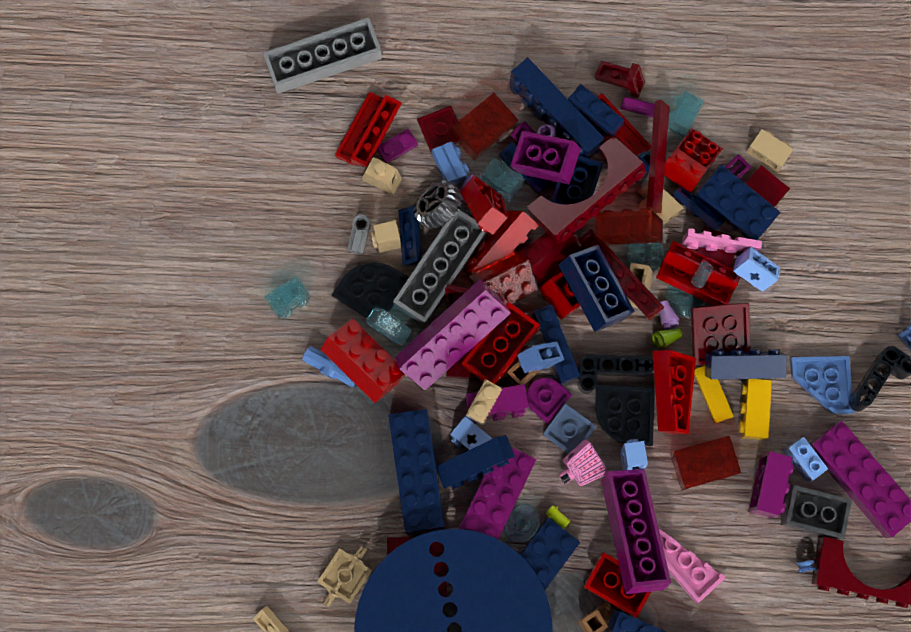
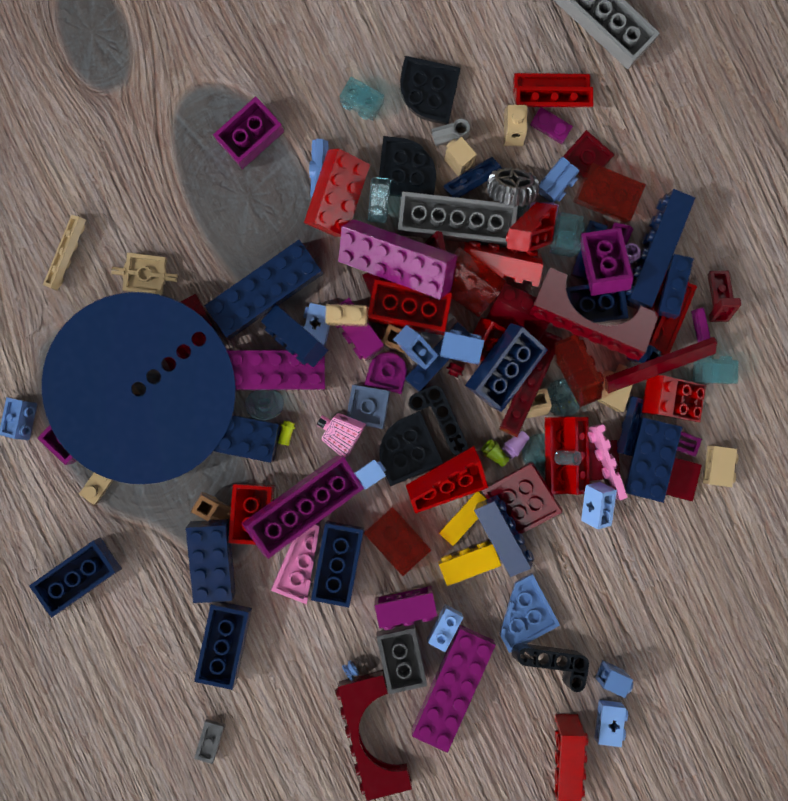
camera: 65 degrees right, 10 degrees up
none -> magenta brick [213,96,284,169]
none -> dark blue brick [311,521,364,607]
none -> black plate [400,56,461,125]
none -> medium blue brick [440,330,484,365]
none -> dark red plate [446,362,464,378]

